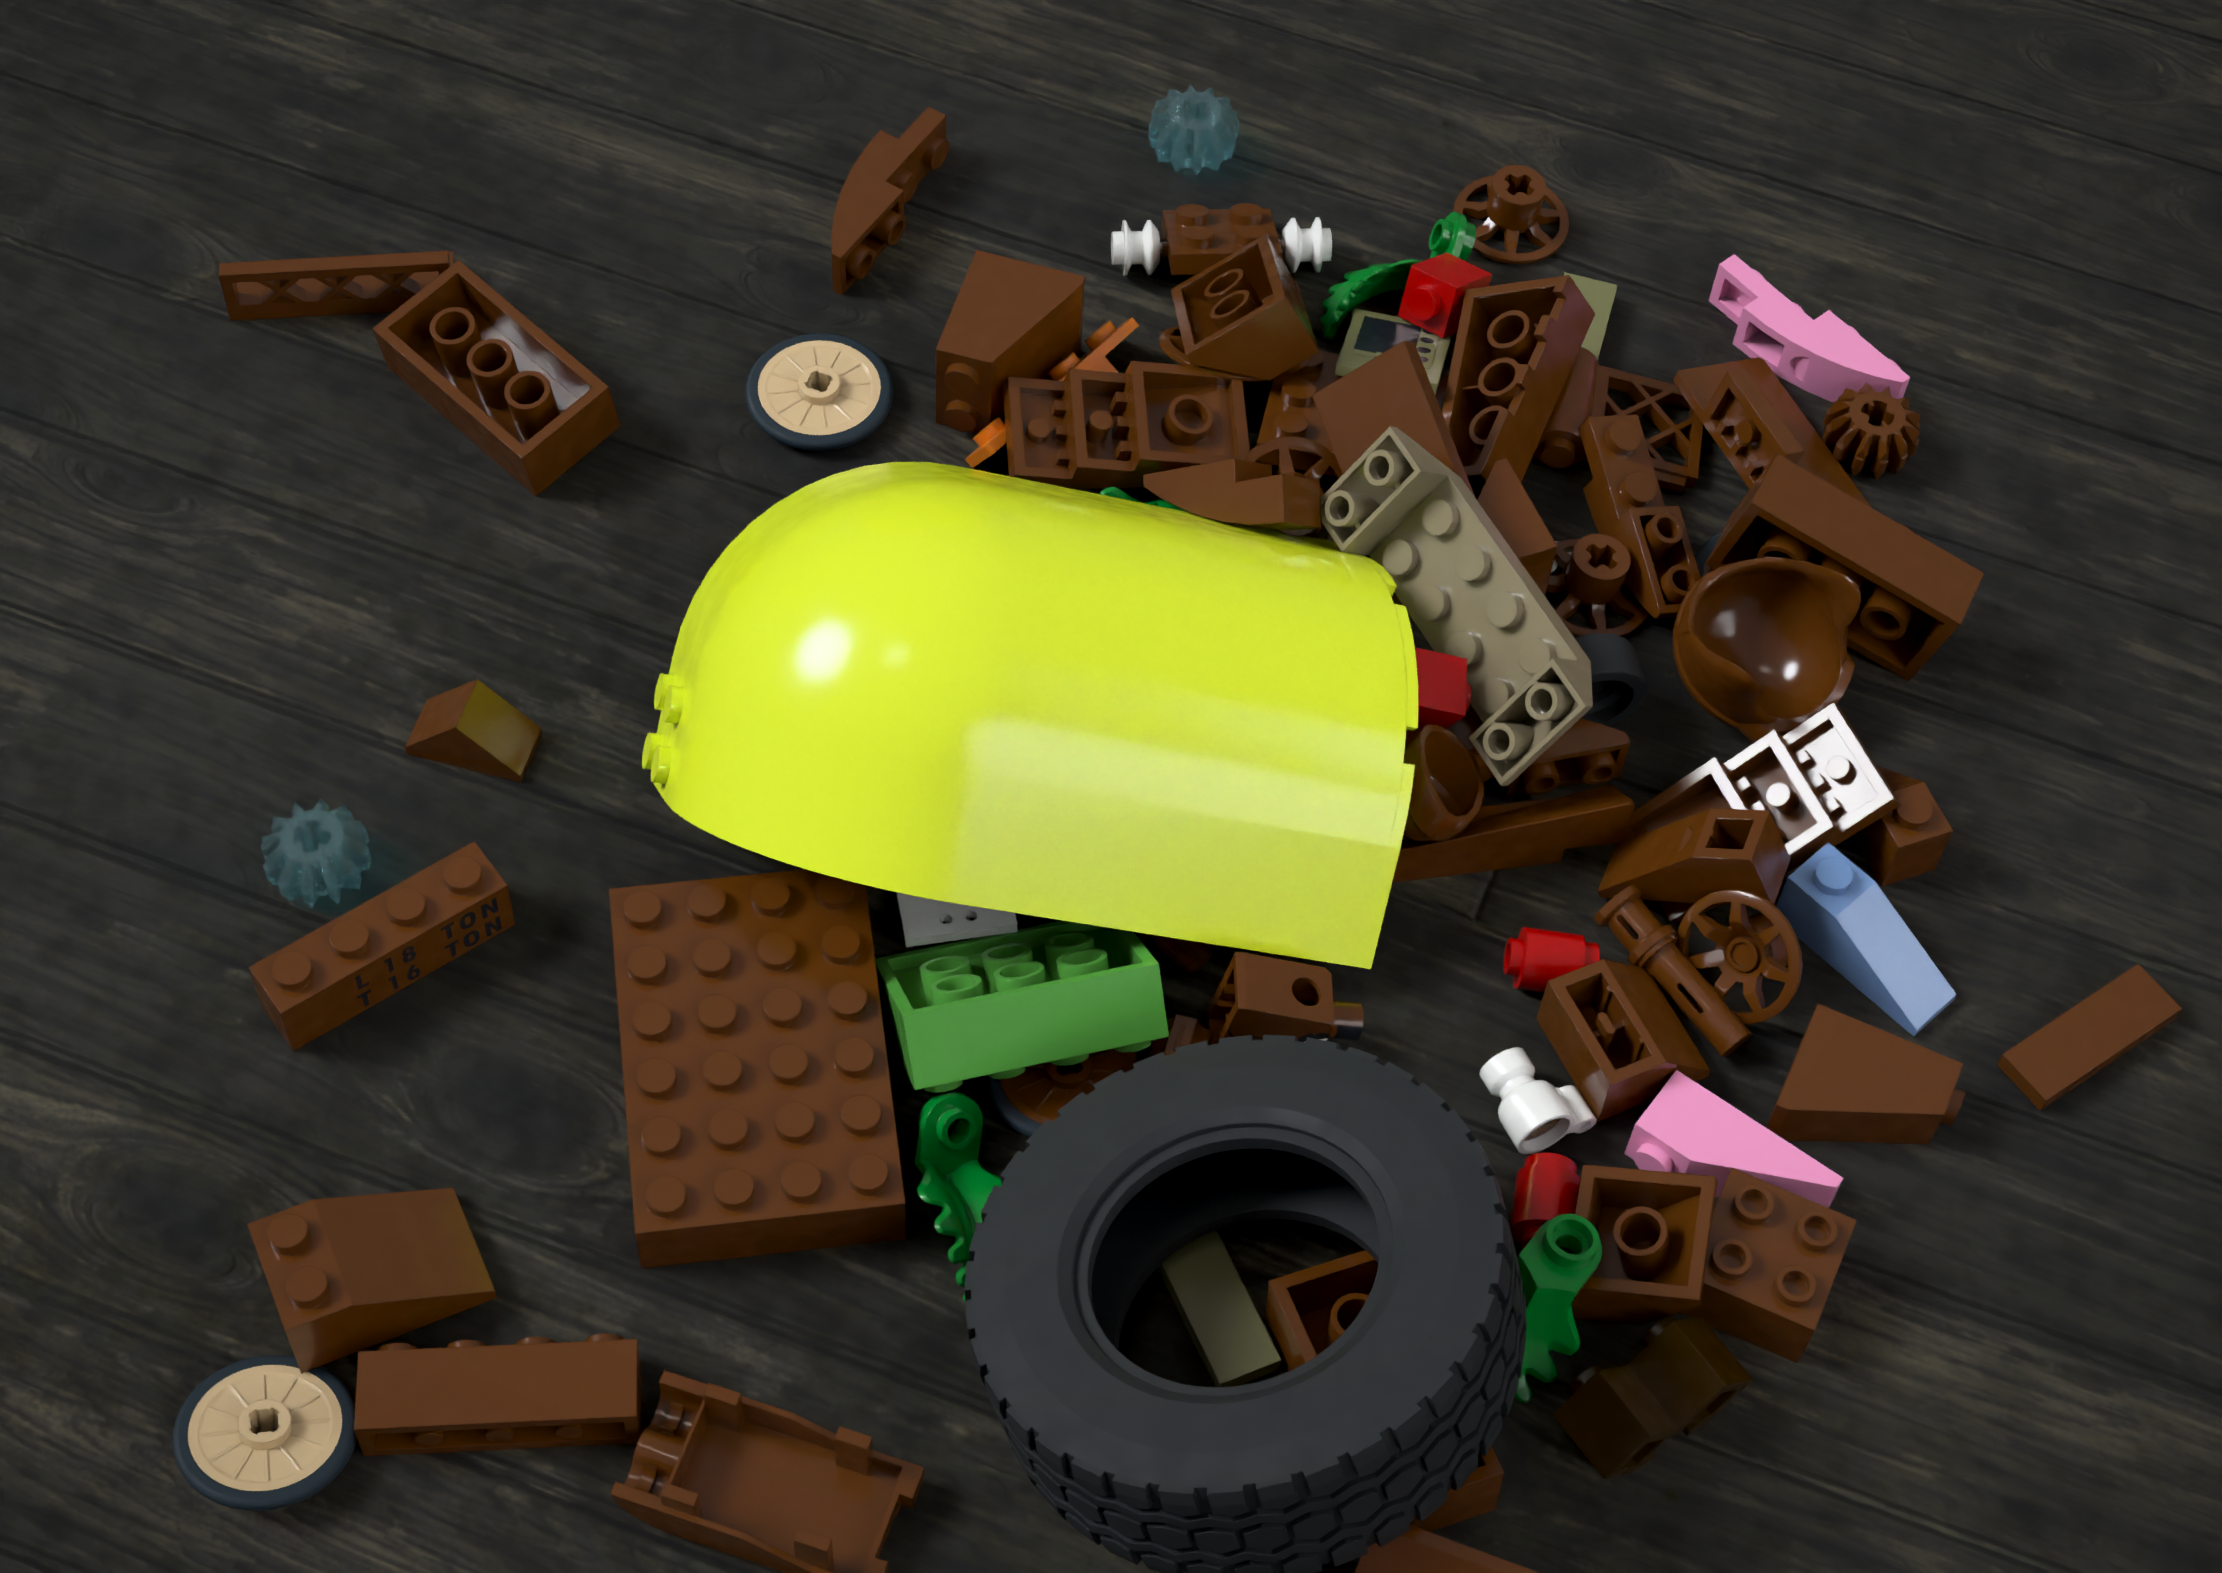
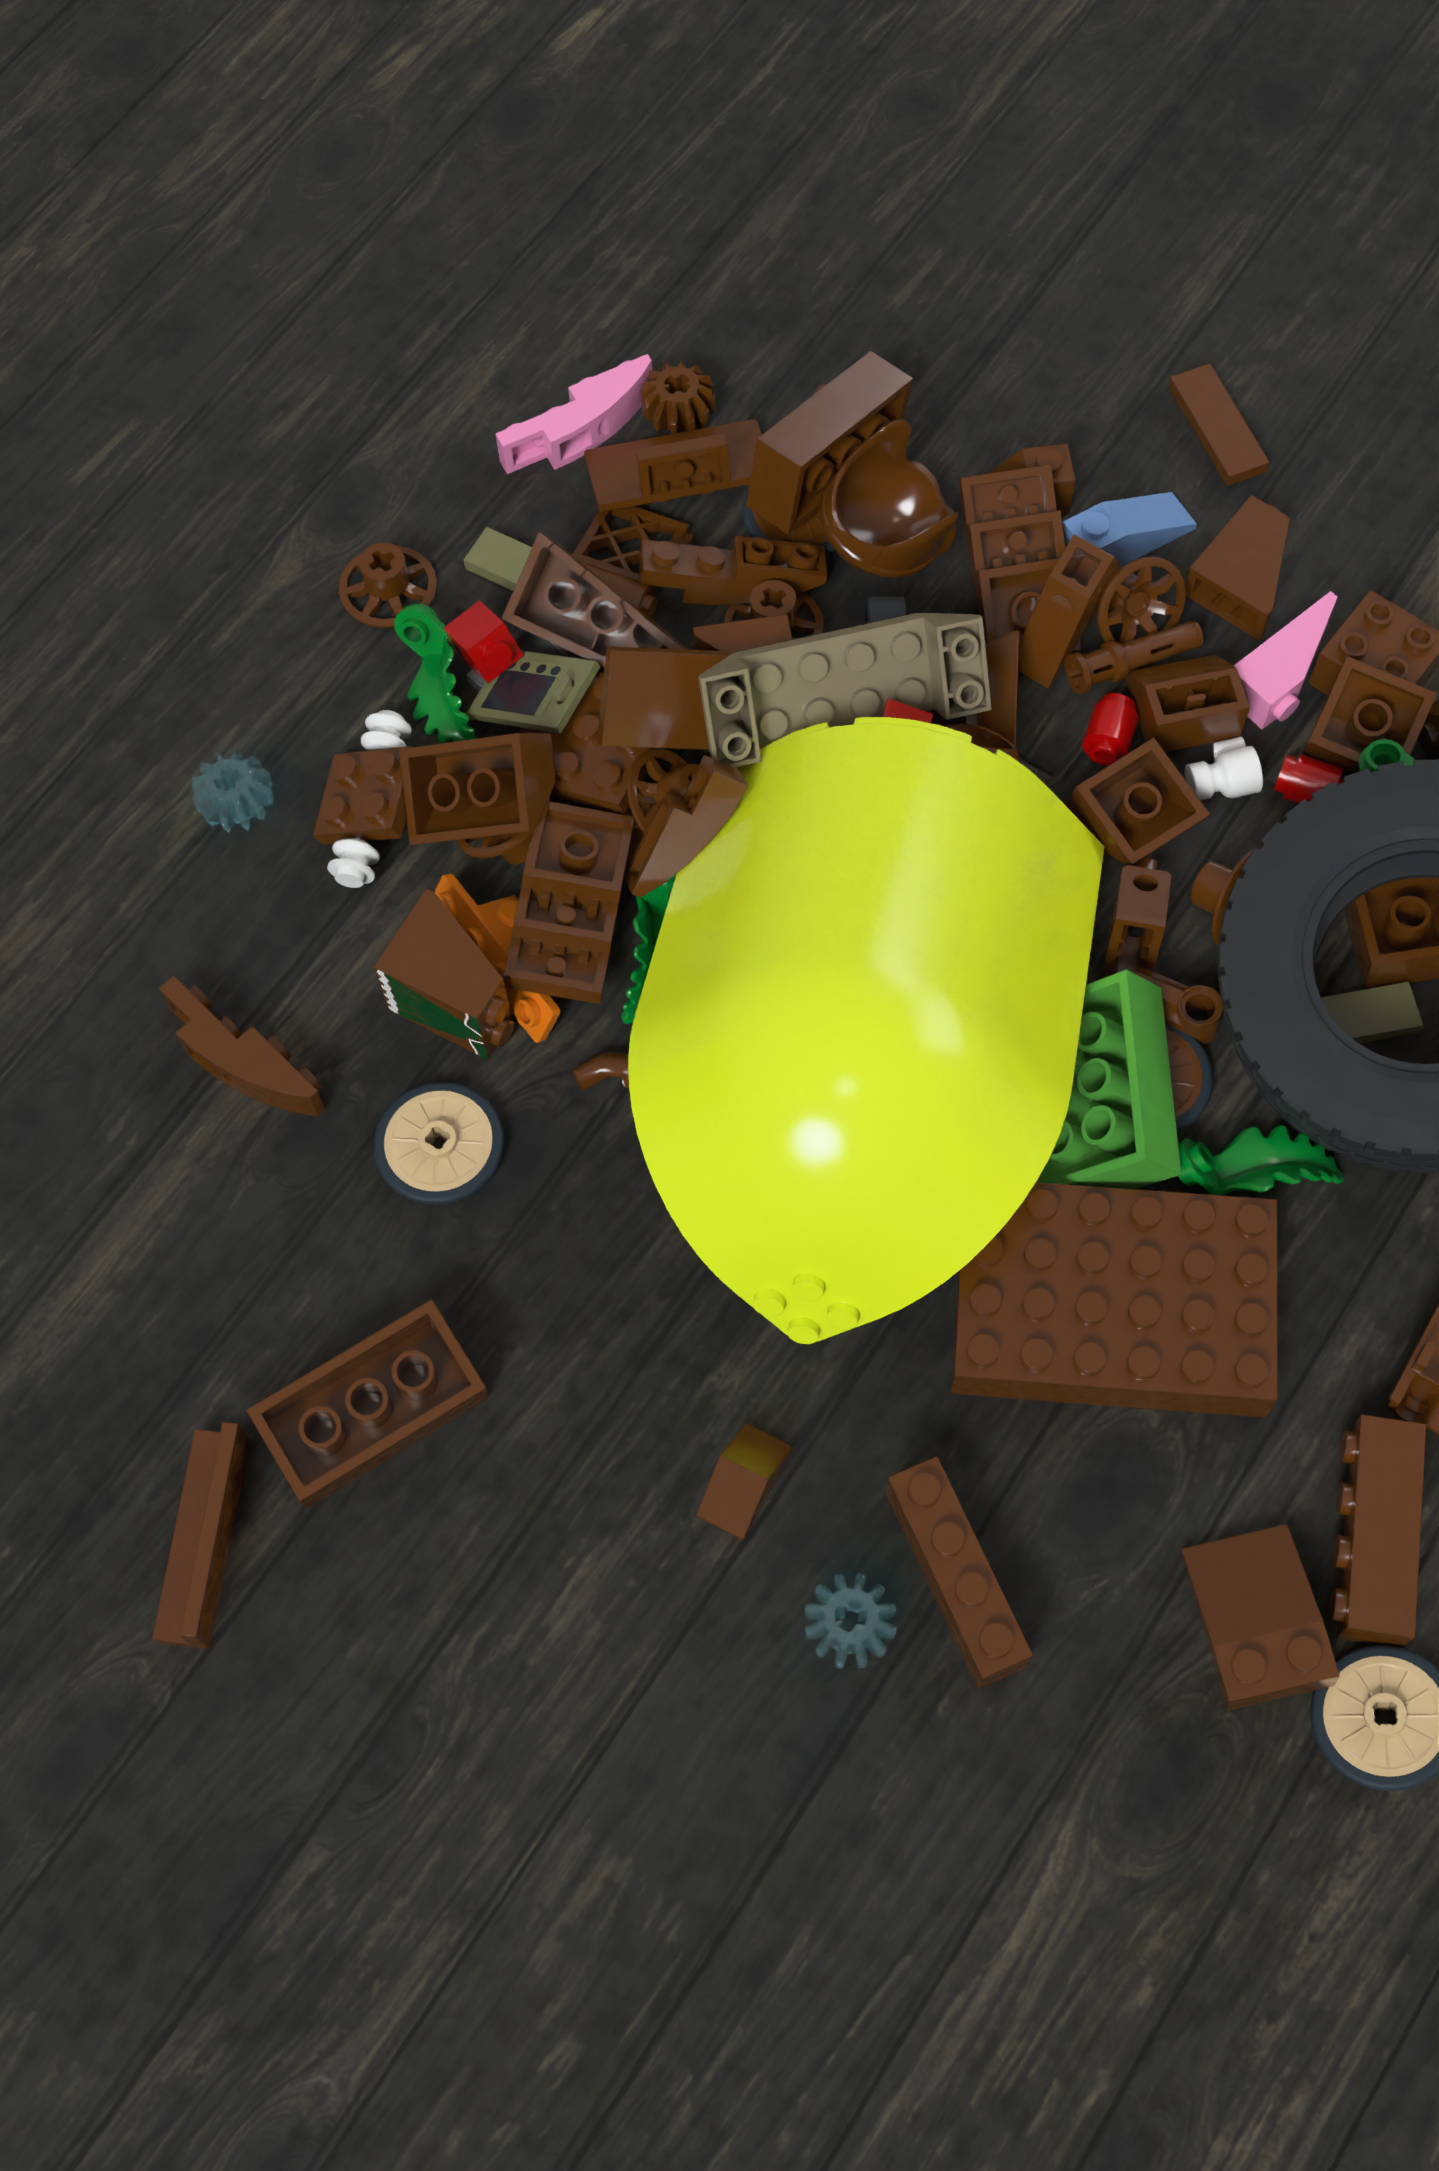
camera: 70 degrees left, 10 degrees up
none -> reddish brown slope [1066,738,1210,866]

